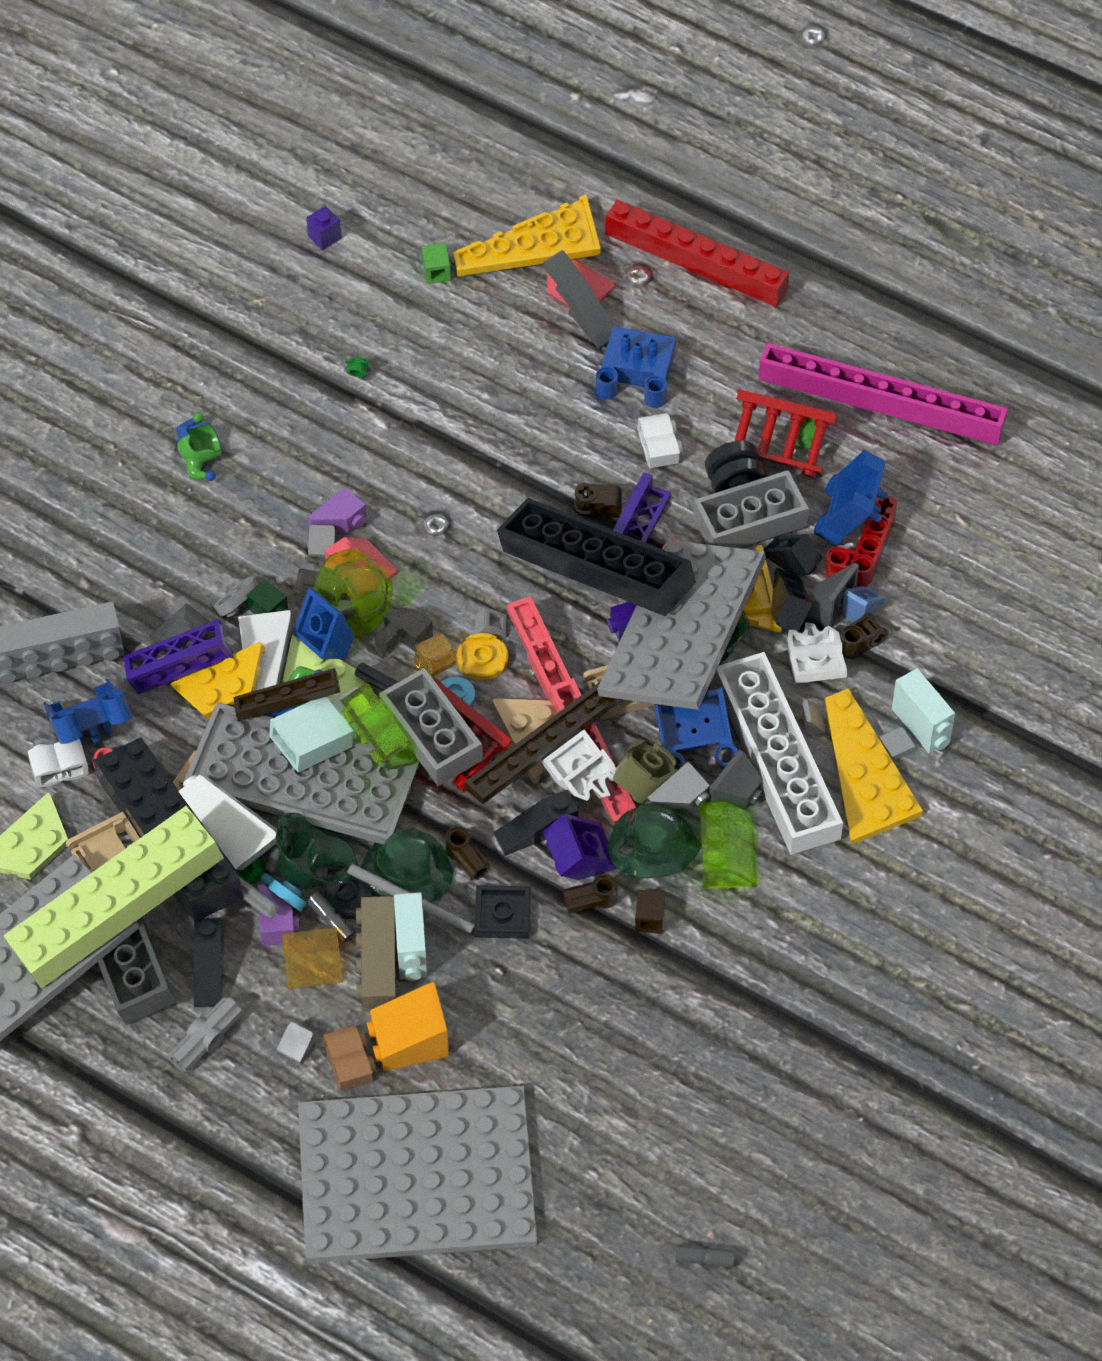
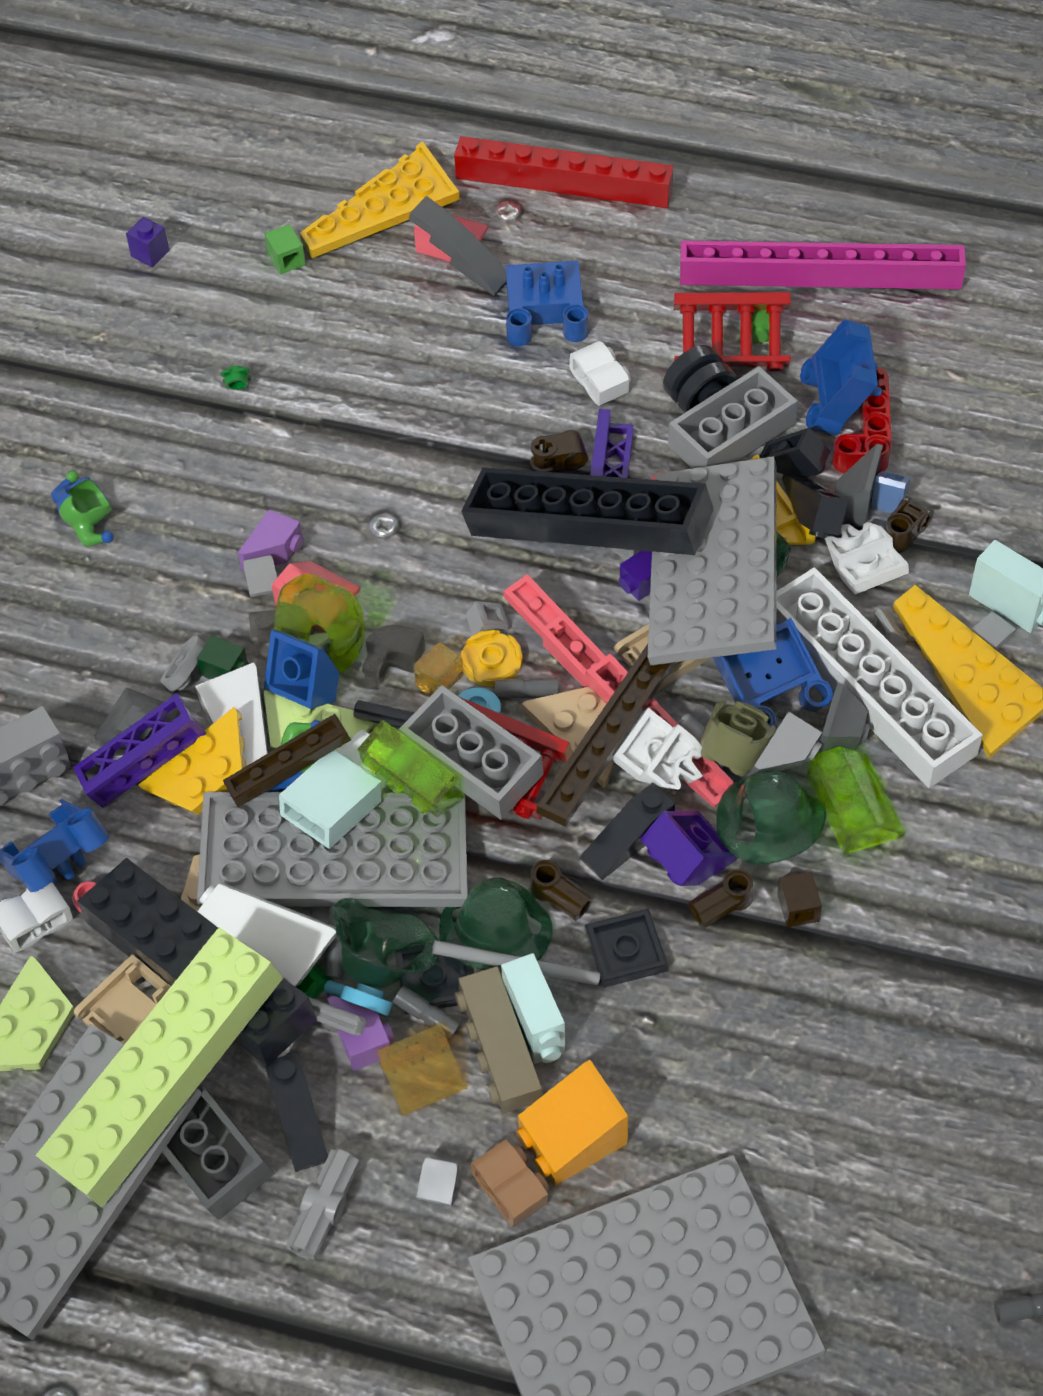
camera: 15 degrees left, 0 degrees up
none -> dark grey piece [495,678,559,698]

